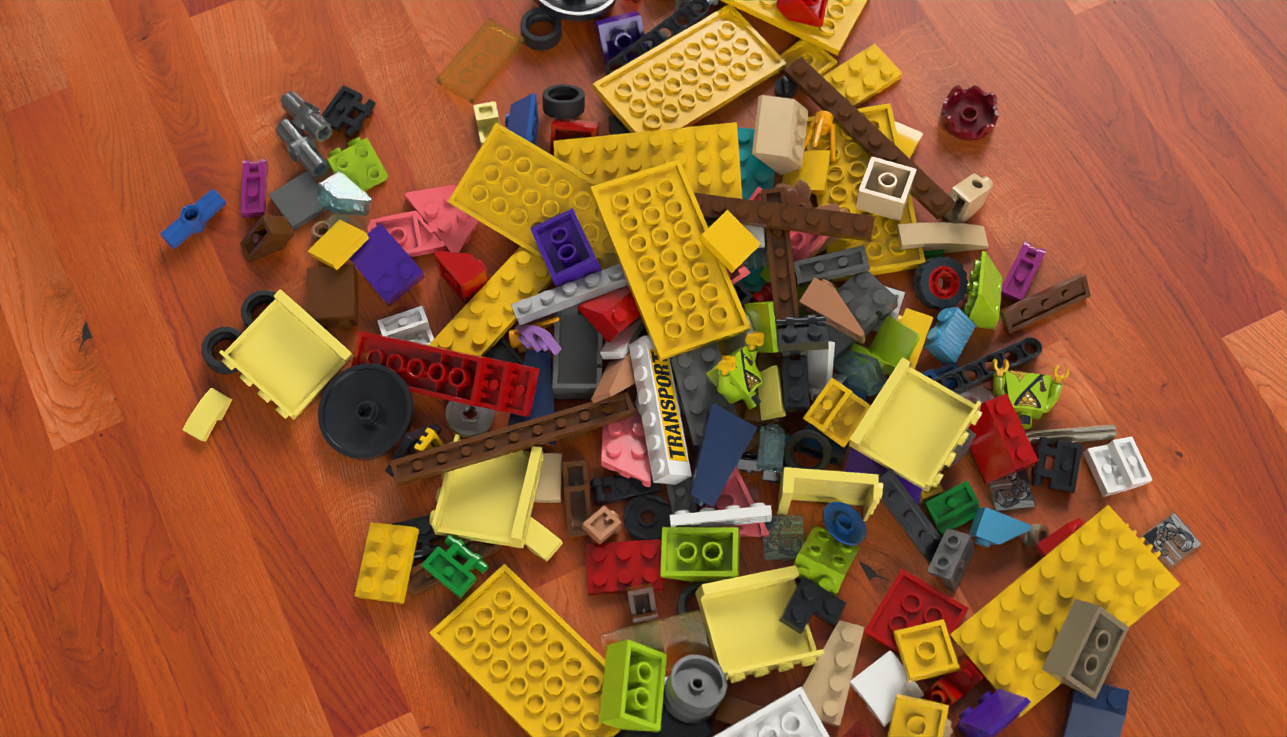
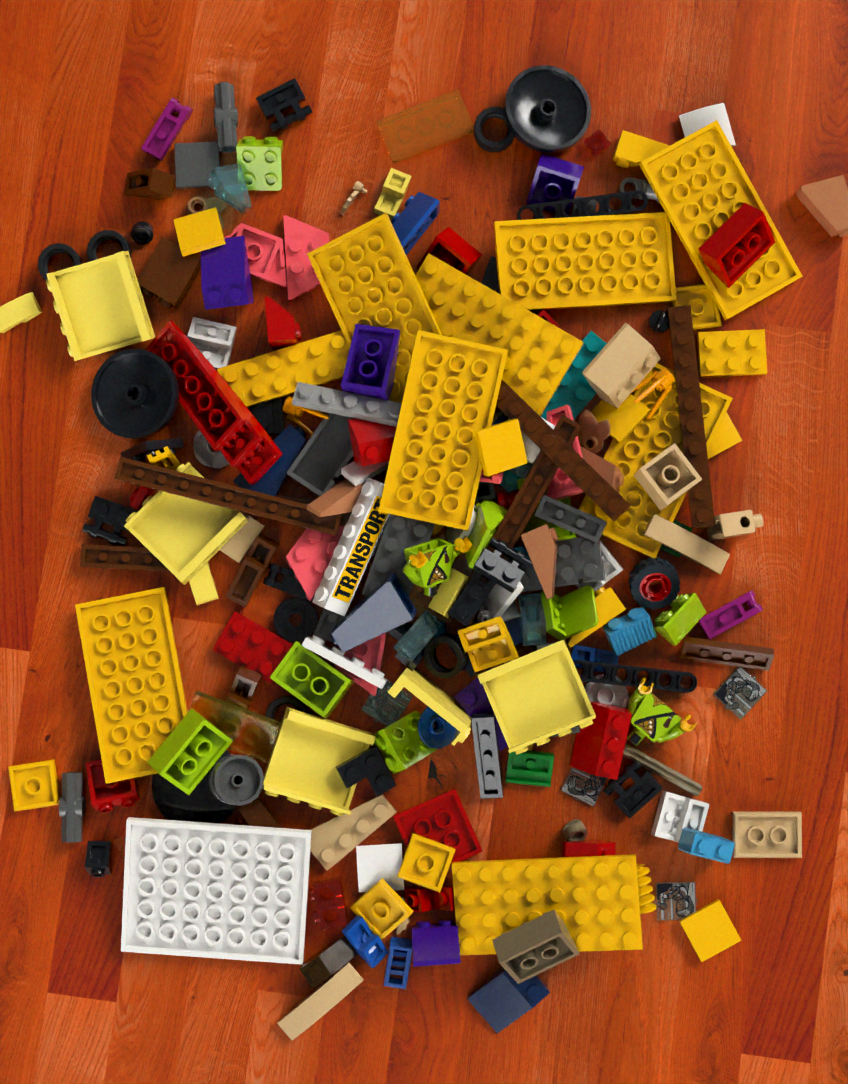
camera: 30 degrees right, 20 degrees up
blue piece [160,189,226,249] -> none
dark grey piece [280,91,333,142] -> none
yellow plate [355,522,419,604] -> none
green plate [421,535,489,599] -> none
medium lavender slope [515,324,562,355] -> none
black tyre [542,84,585,119] -> none
nougat bracket [582,506,622,545] -> none
flat silver bracket [928,529,975,592] -> none
dark red plate [941,85,999,141] -> none
dark azure slope [969,507,1032,548] -> none
none -> red bracket [130,486,154,510]
none -> black tile [131,221,154,245]
none -> tan piece [340,181,368,215]
none -> dark azure brick [678,827,735,864]
none -> yellow tile [679,899,741,962]
none -> piece [713,667,767,720]
none -> tan tile [732,811,802,858]

